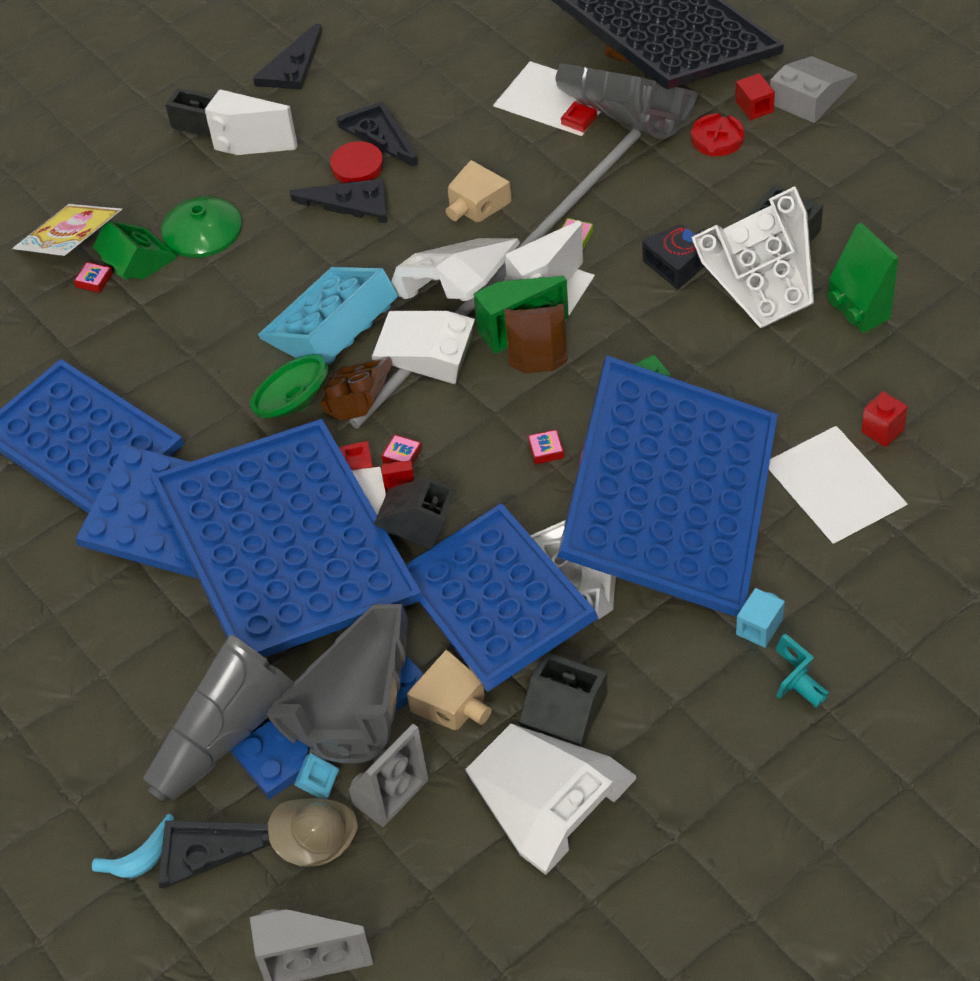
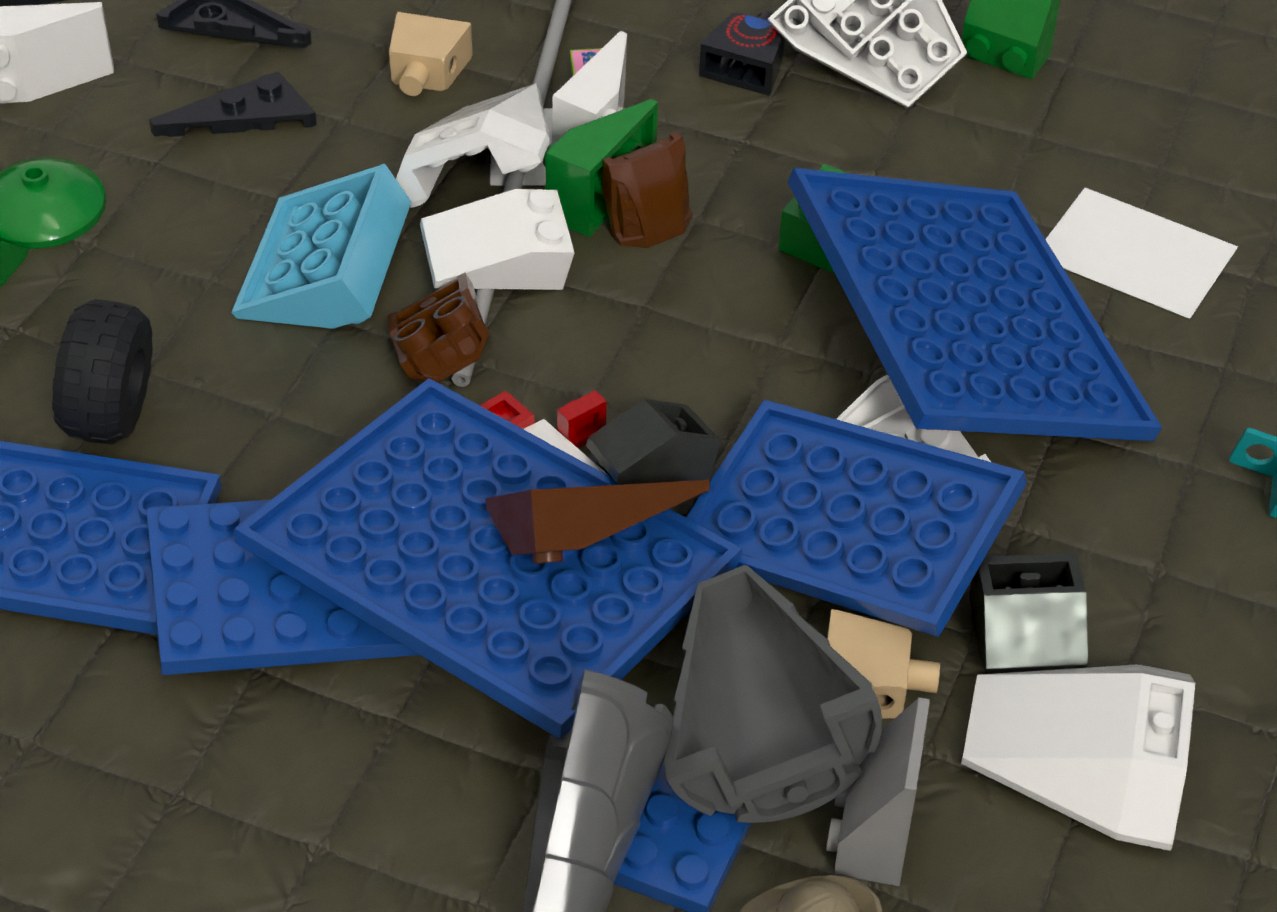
camera: 35 degrees left, 5 degrees down
green dish [250,354,328,419] -> none
medium azure tile [294,753,339,799] -> none
red tile [330,141,383,183] -> none
tile [381,434,422,465] -> none
tile [528,429,564,464] -> none
medium azure brick [736,588,785,648] -> none
red brick [861,391,908,447] -> none
none -> black tyre [52,299,153,445]
none -> reddish brown wedge [485,480,710,564]

